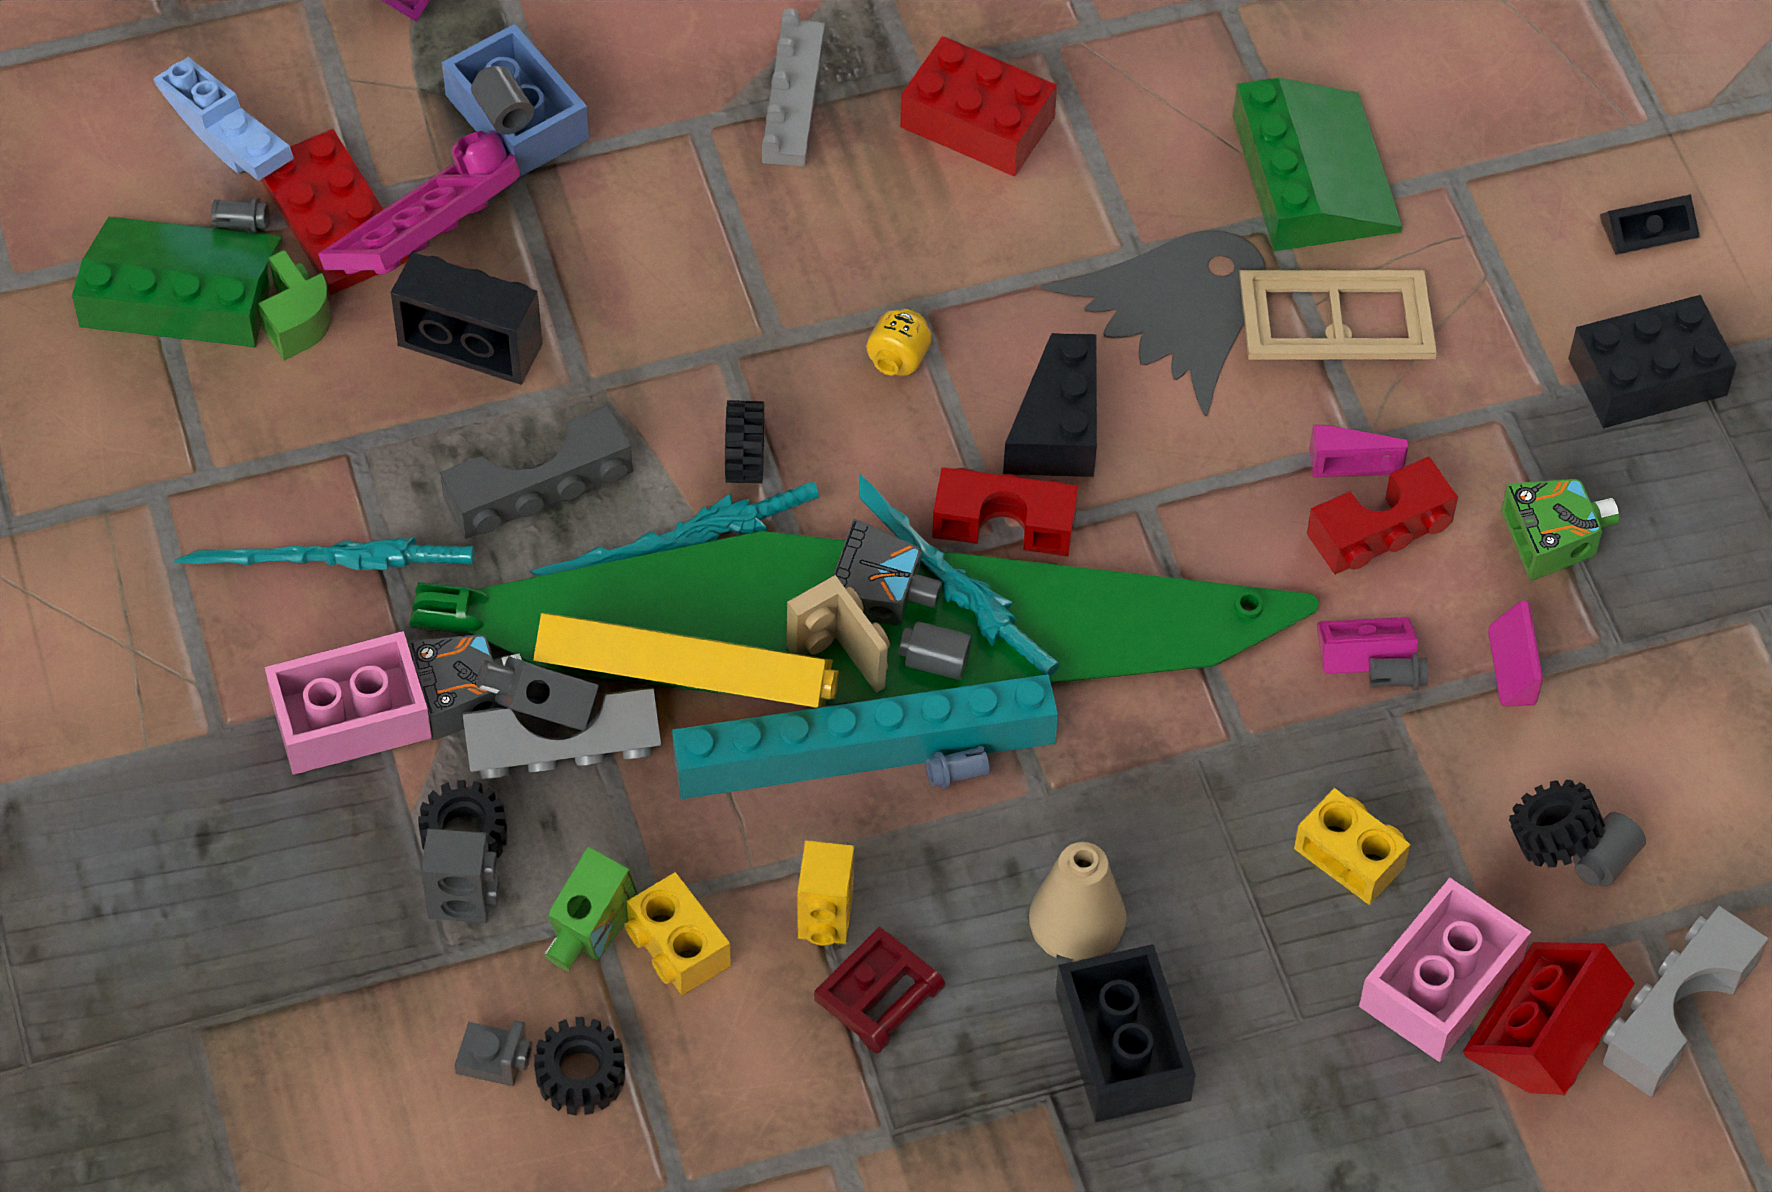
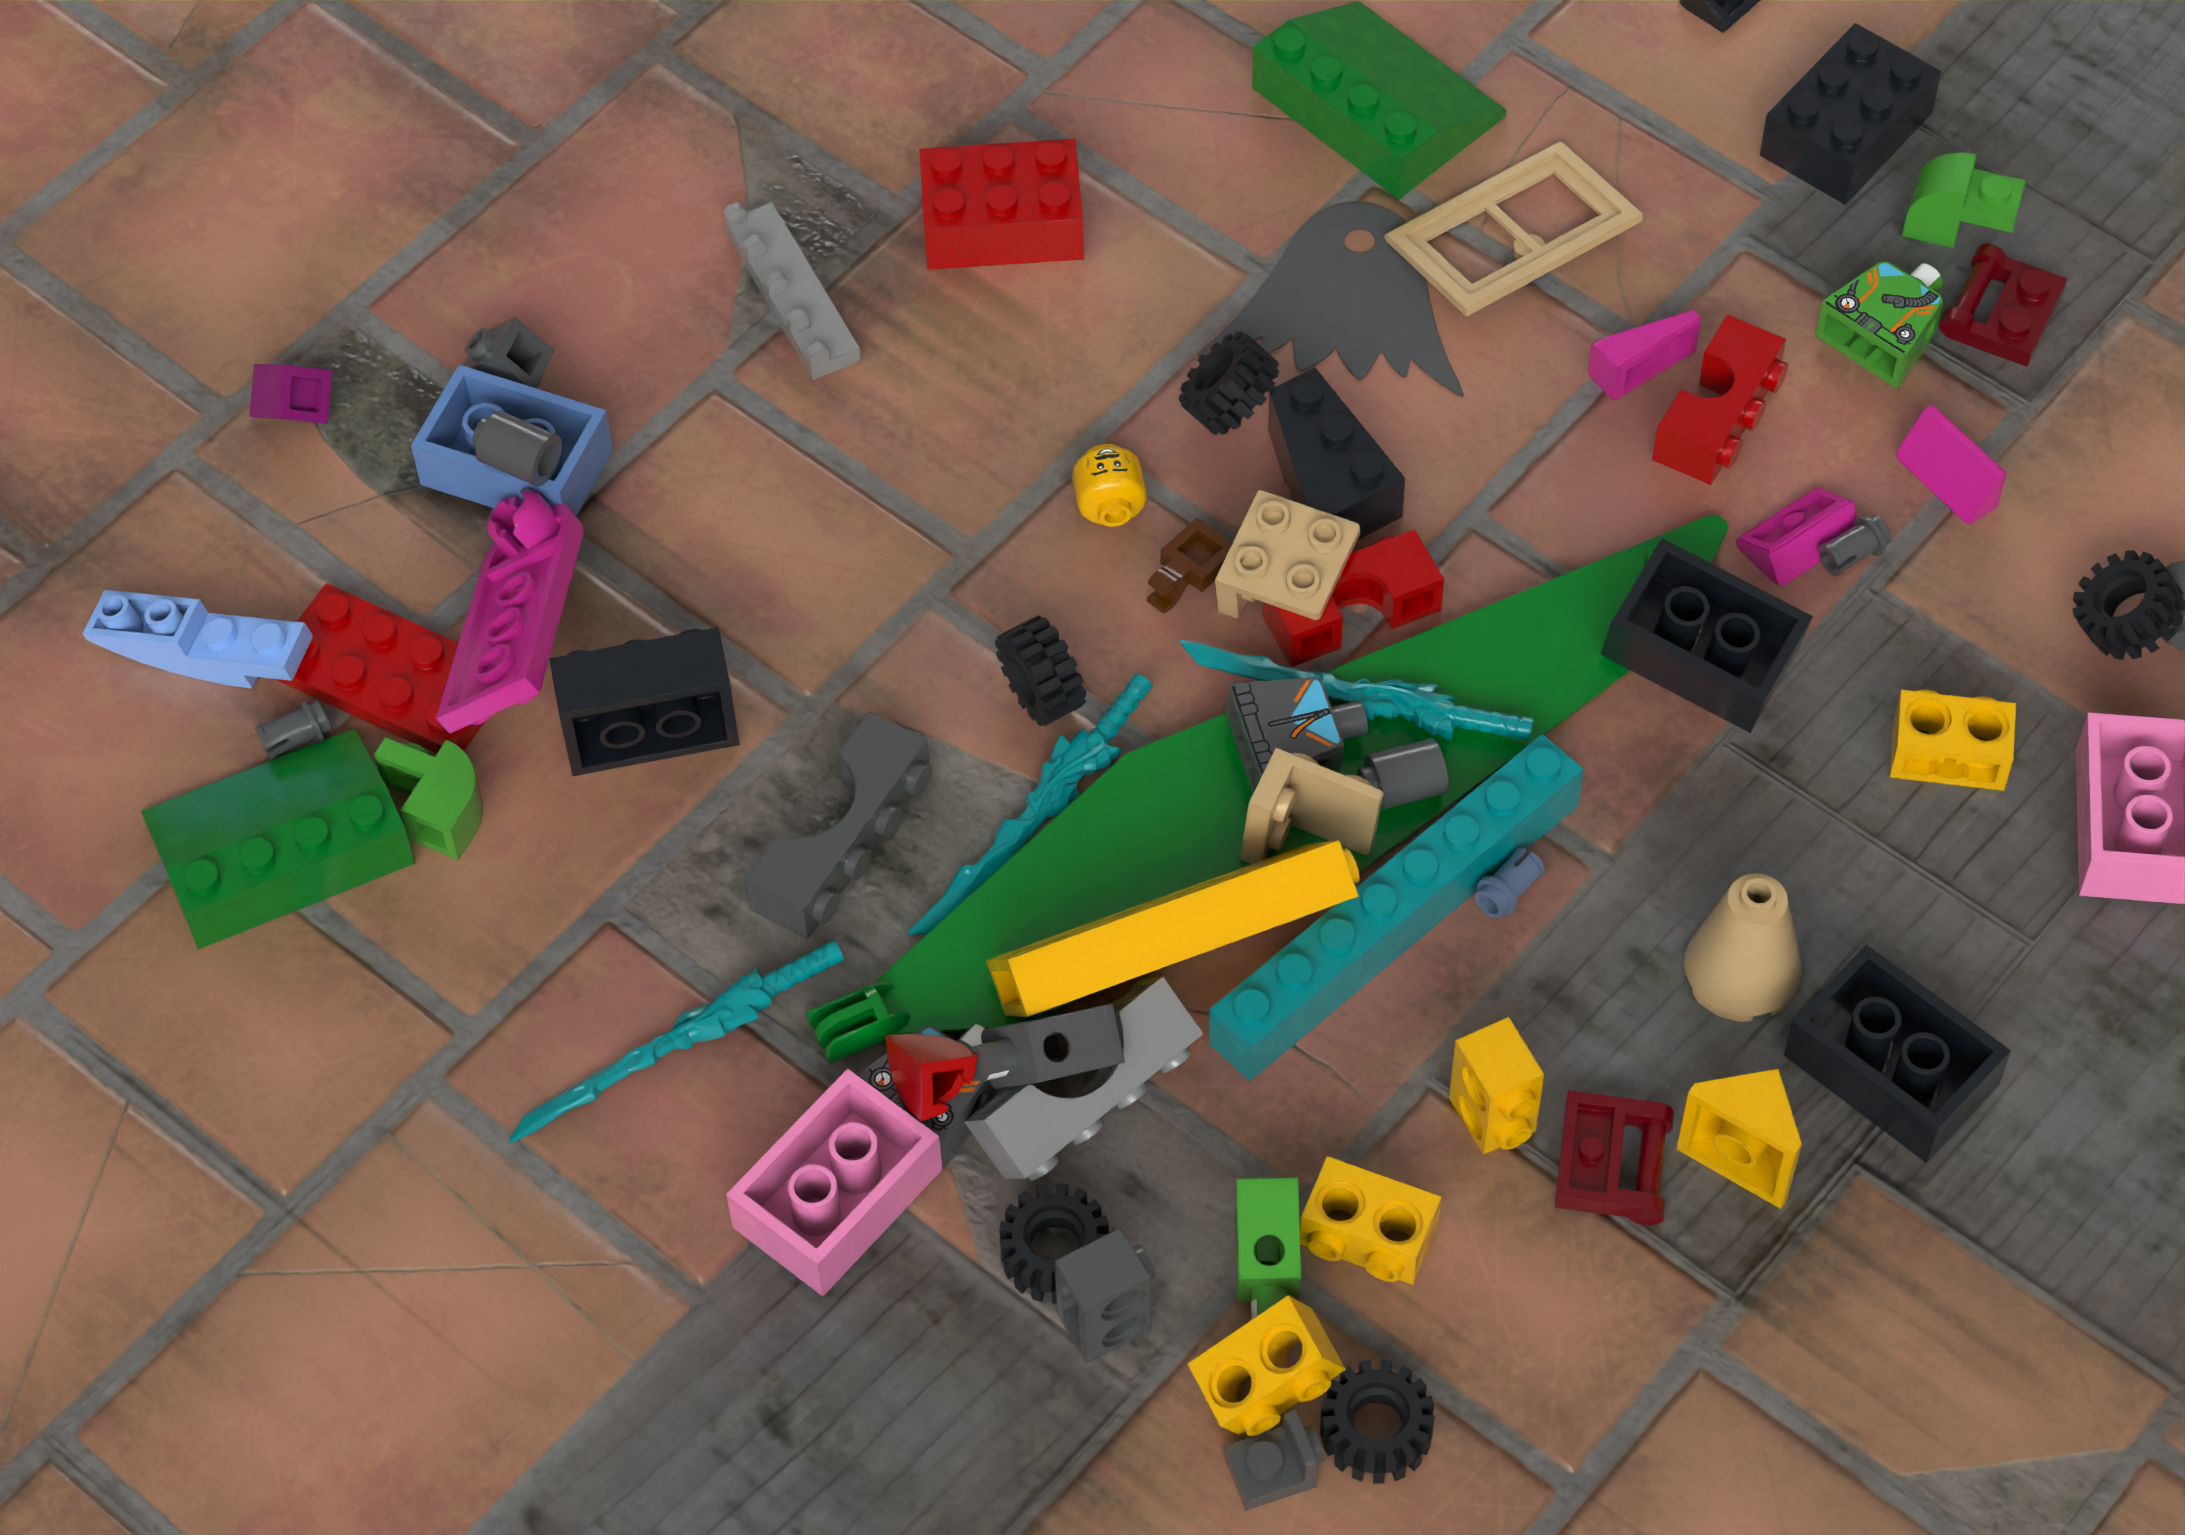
camera: 30 degrees left, 0 degrees up
none -> dark grey brick [463,317,555,388]
none -> red brick [886,1034,978,1121]
none -> reddish brown plate [1147,518,1233,614]
none -> black tyre [1179,331,1279,435]
none -> yellow brick [1188,1295,1346,1438]
none -> tan bracket [1215,490,1360,620]
none -> black brick [1600,538,1813,733]
none -> yellow slope [1676,1069,1802,1209]
none -> bright green brick [1902,153,2026,248]
none -> dark red plate [1939,244,2068,367]

